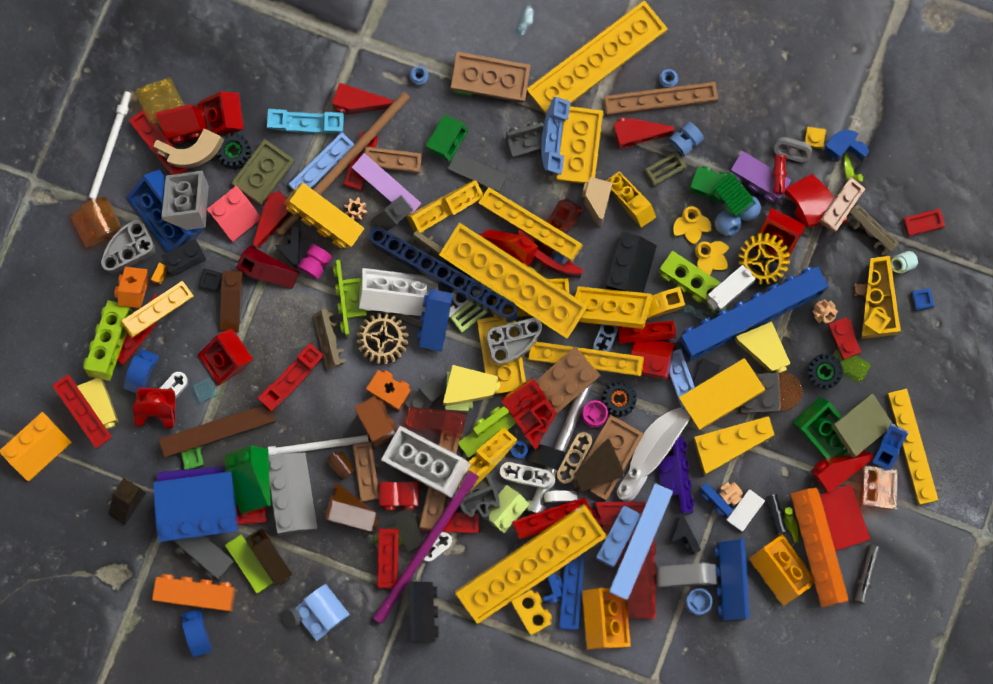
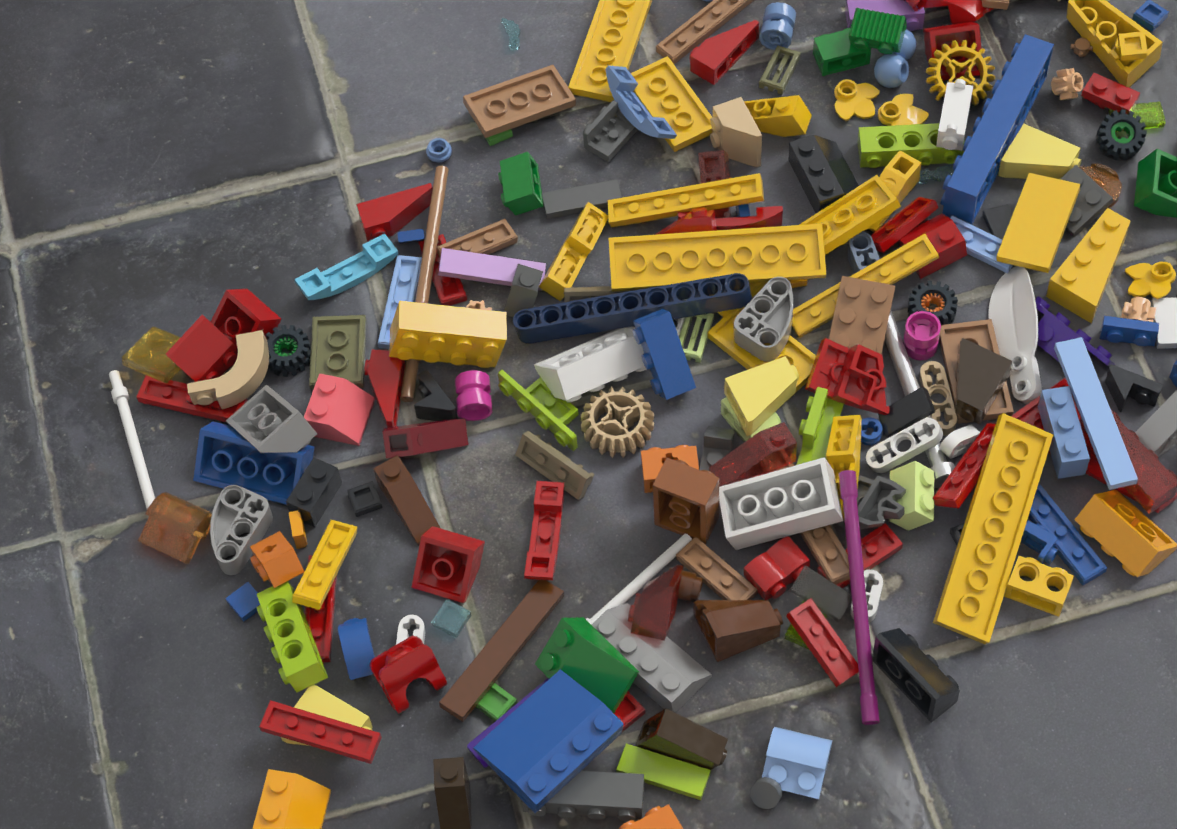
camera: 30 degrees left, 20 degrees down
none -> blue tile [225,582,260,622]
none -> blue tile [397,229,425,243]
none -> clear red slope [628,565,684,641]
none -> yellow plate [1125,262,1176,299]

